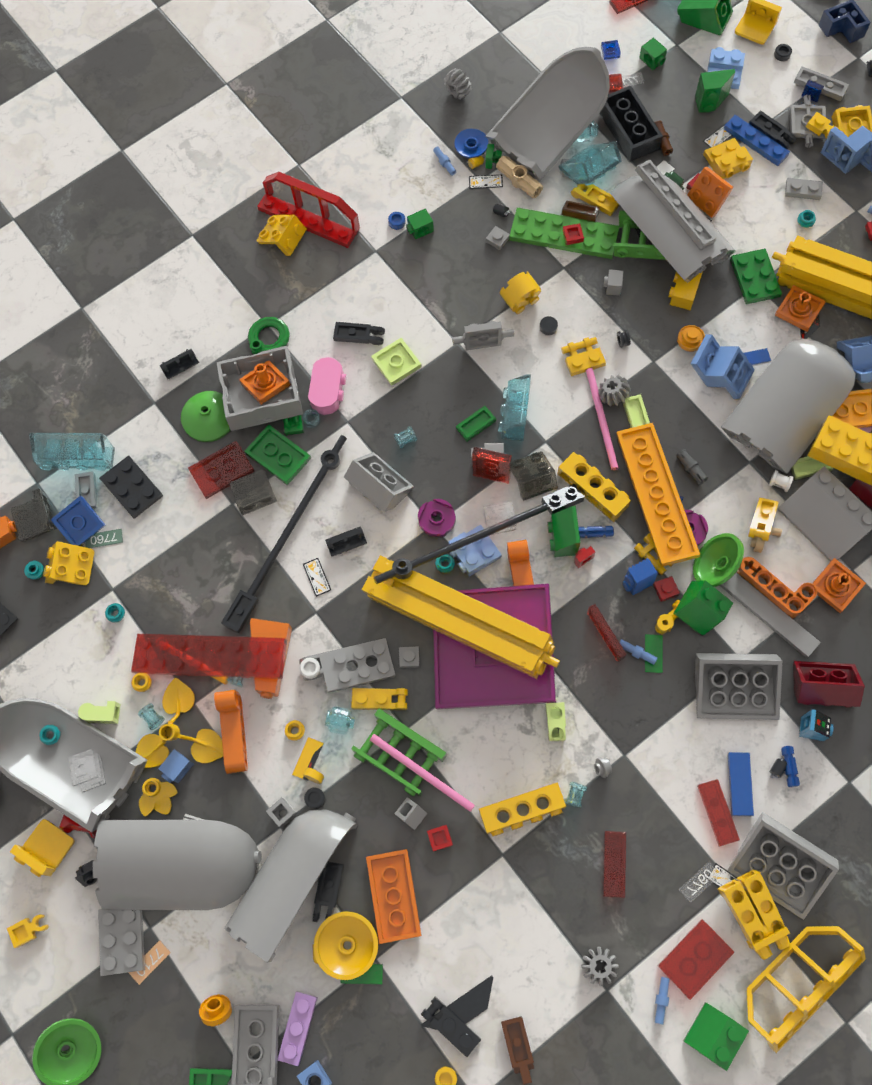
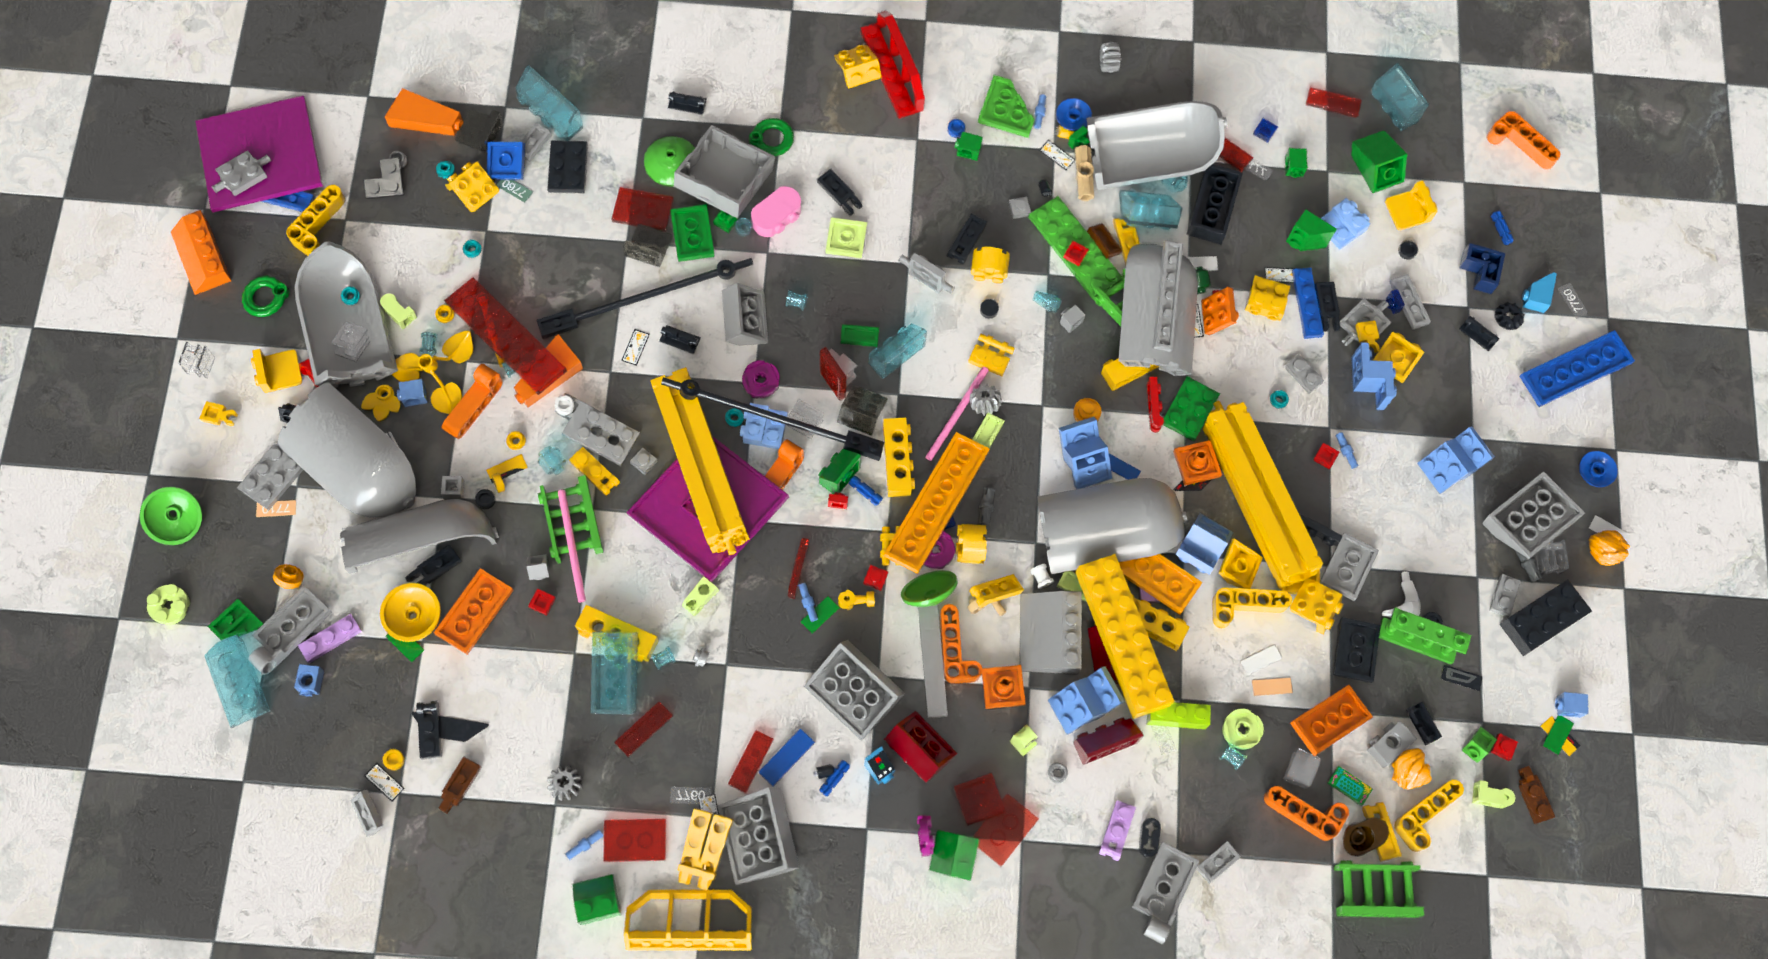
camera: 30 degrees right, 0 degrees up
orange plate [239,360,291,405] -> none
black bush [617,330,631,348] -> none
blue brick [622,558,658,595] -> none
reddish brown pin [654,120,673,156] -> none
green slope [673,580,733,636] -> none
none -> clear light blue brick [591,631,638,715]
none -> black plate [947,213,987,265]
none -> yellow brick [955,524,987,564]
none -> bright green plate [978,75,1034,138]
none -> clear light blue cone [1033,291,1062,313]
none -> red plate [1147,377,1164,433]

